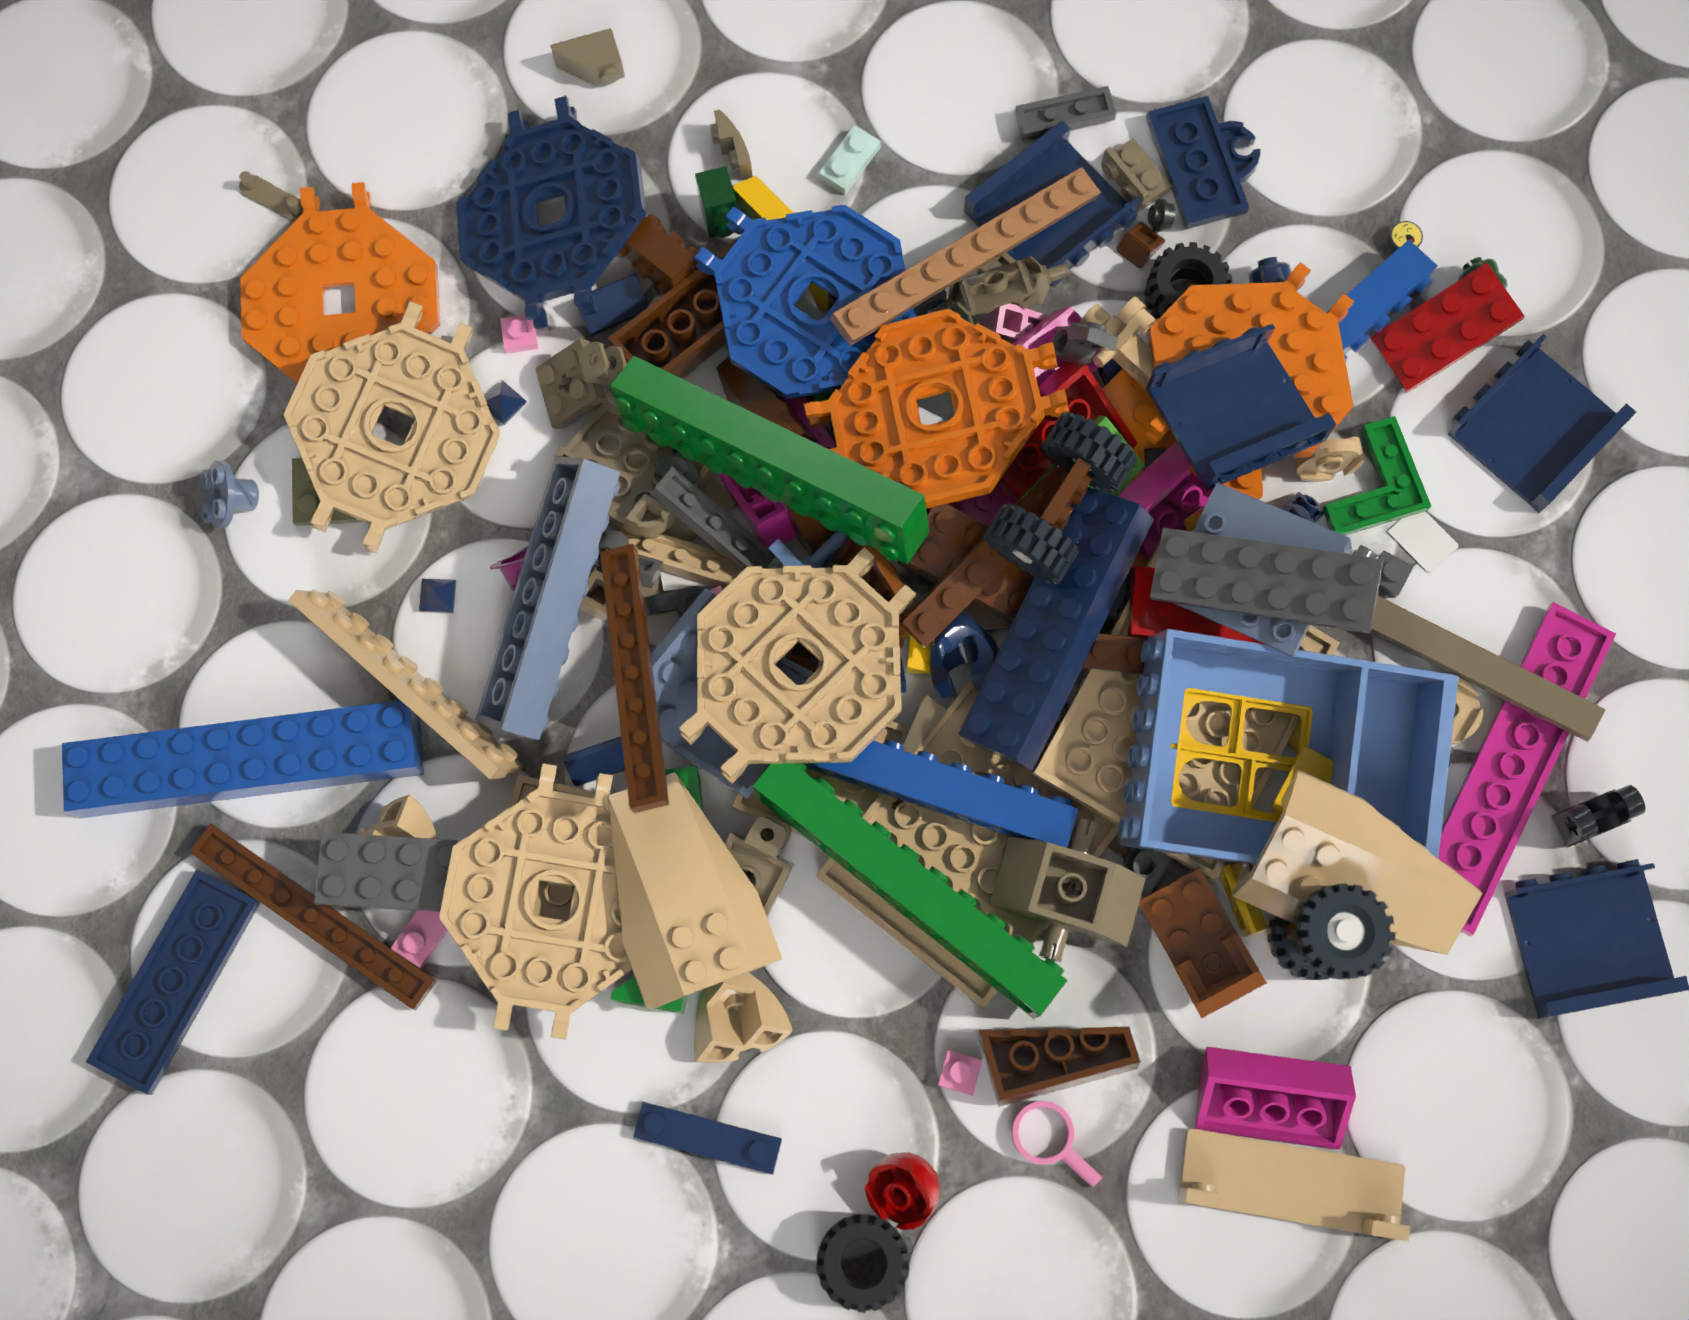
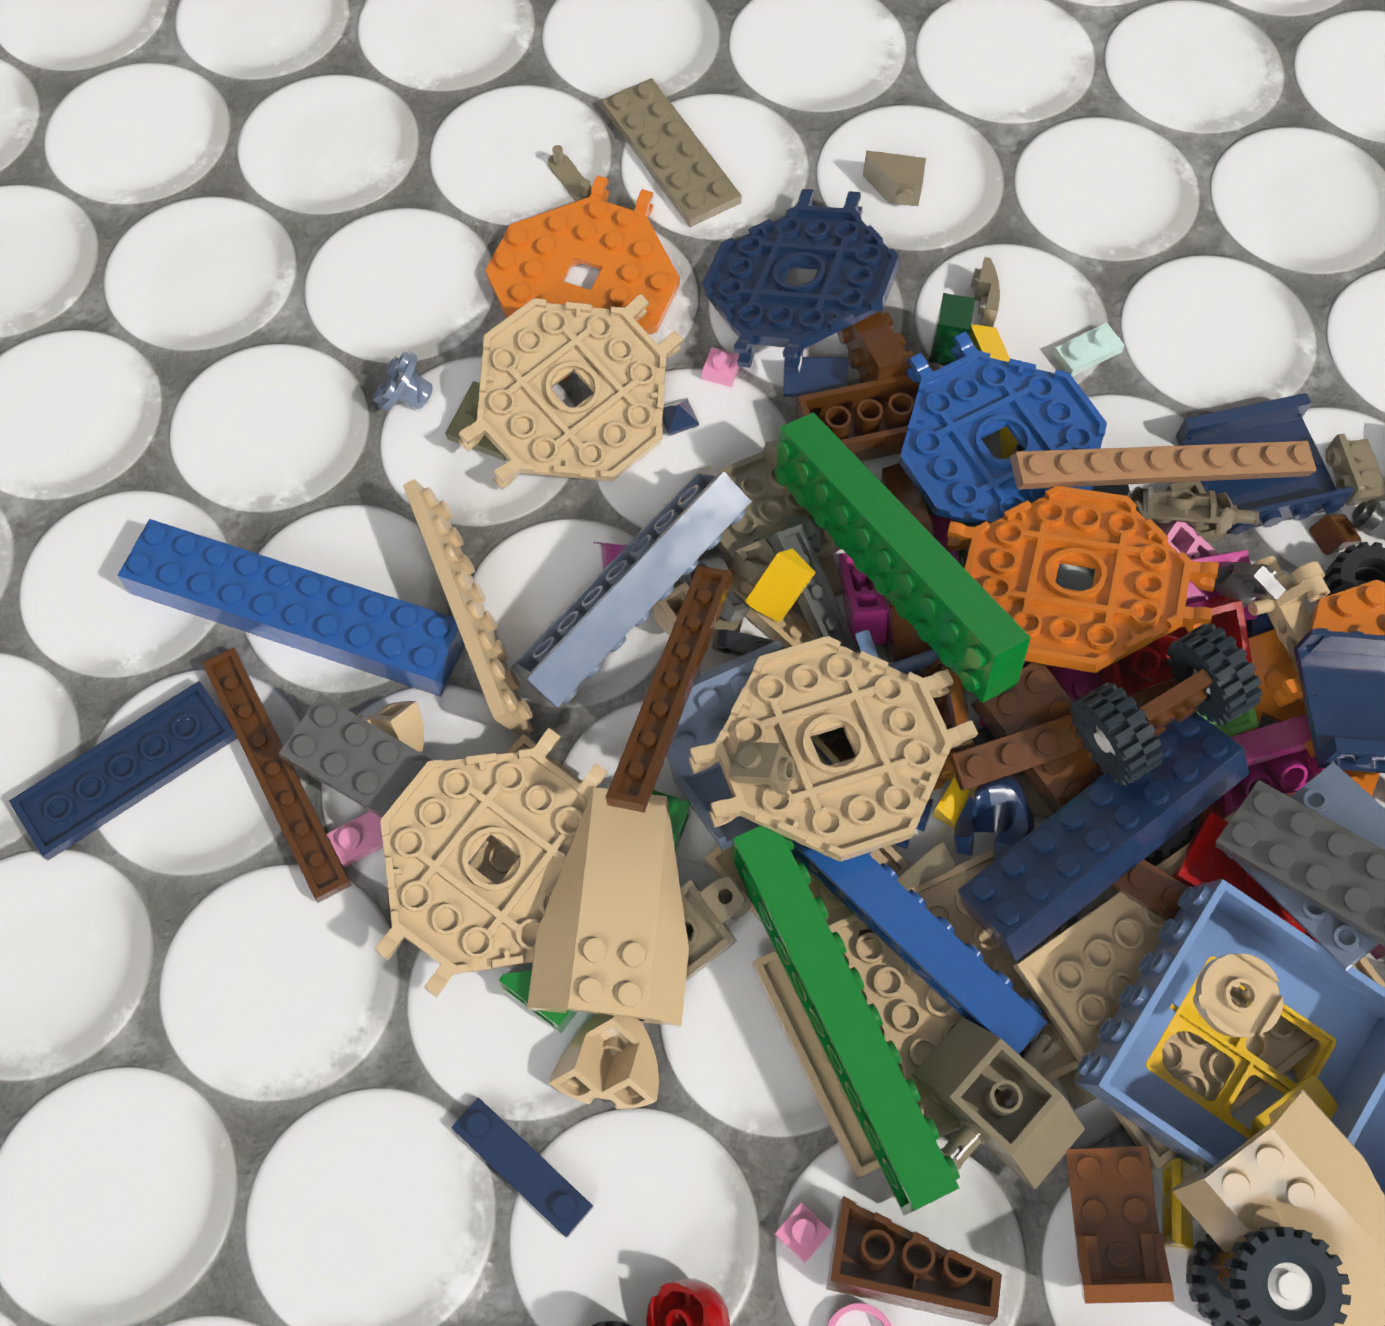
camera: 25 degrees right, 10 degrees down
dark blue slope [419,578,456,613] -> none
dark tan plate [535,338,627,429] -> none
dark blue slope [562,736,625,786] -> none
dark grey plate [1015,86,1117,140] -> none
pearl dark grey plate [1123,847,1158,880] -> none
none -> dark tan plate [602,78,742,227]
none -> dark tan bracket [729,741,795,794]
none -> yellow slope [745,548,816,623]
none -> tan plate [1193,954,1283,1038]

